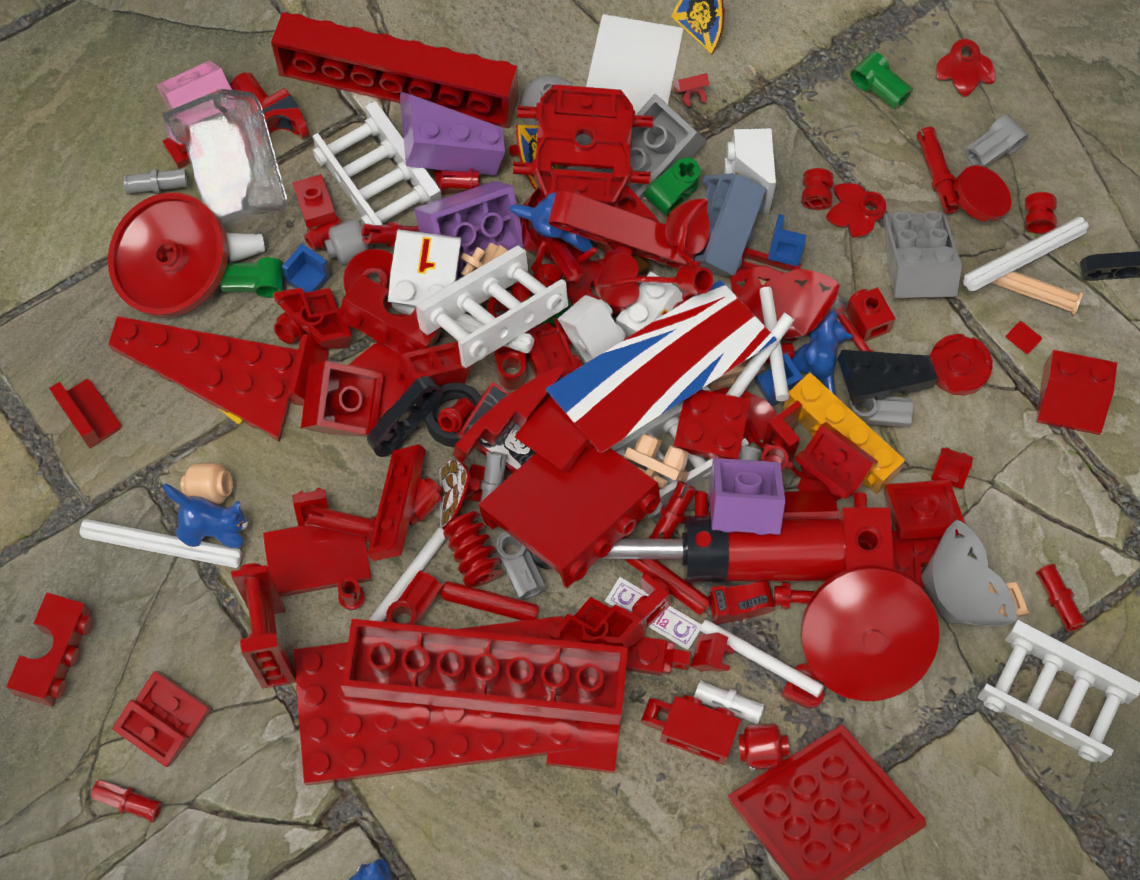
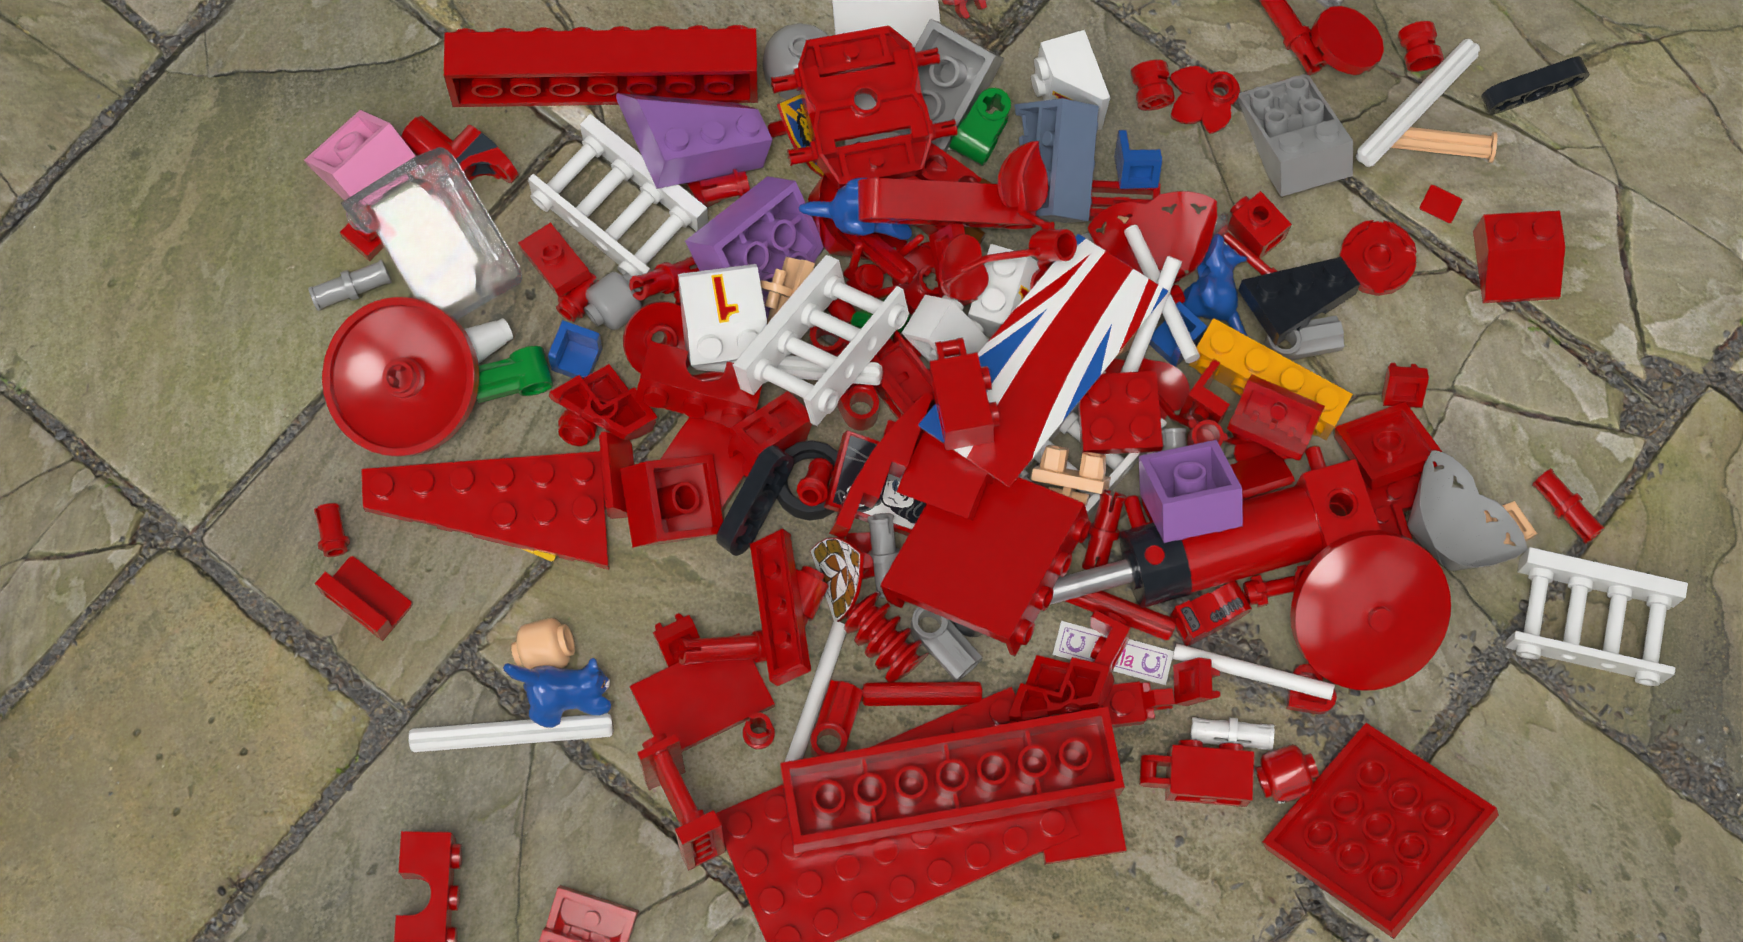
camera: 20 degrees left, 5 degrees up
none -> red pin [314,503,350,557]
none -> red brick [930,337,1000,450]

